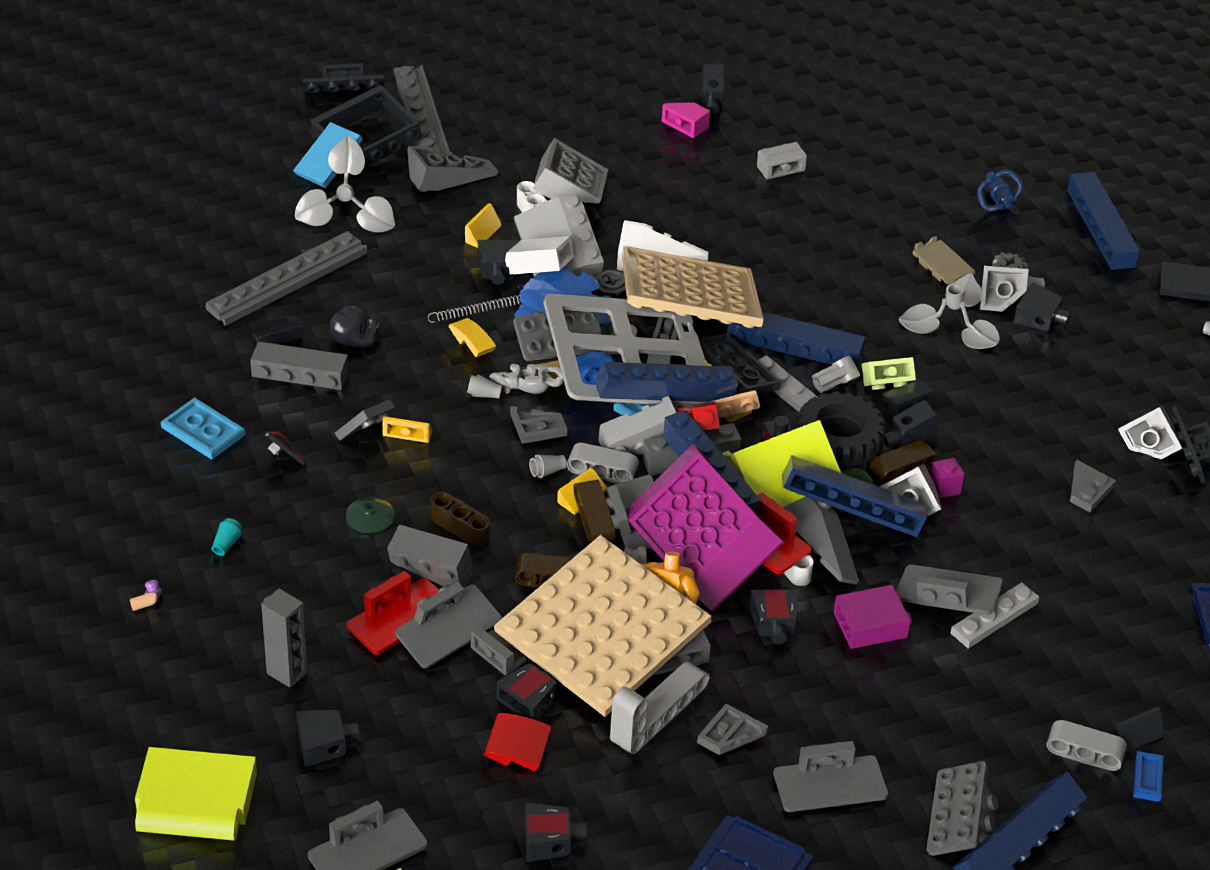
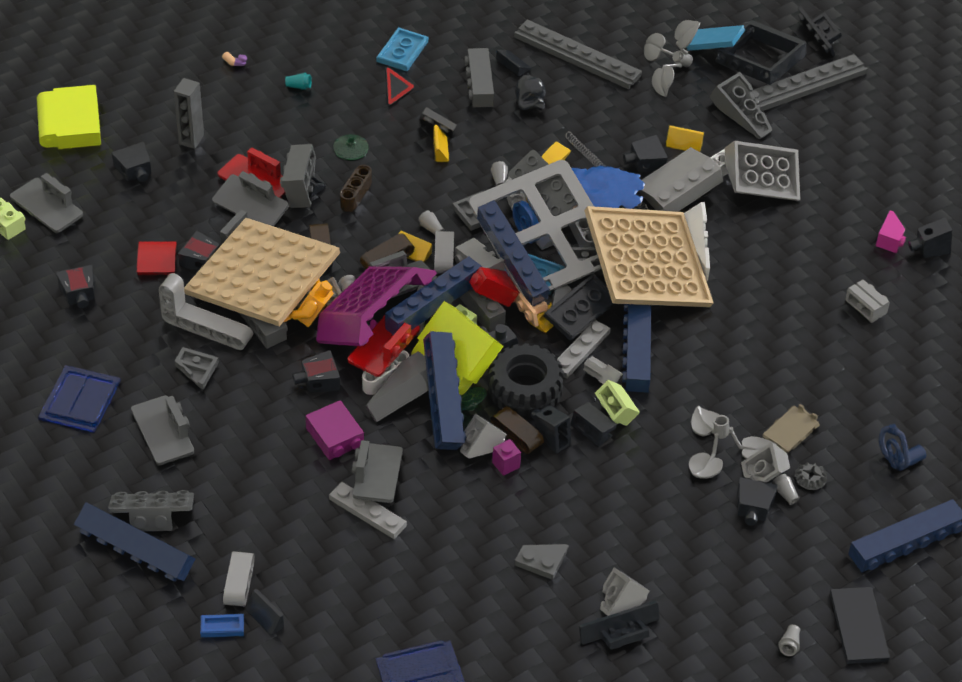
camera: 75 degrees right, 5 degrees up
white brick [505,236,574,274] -> none

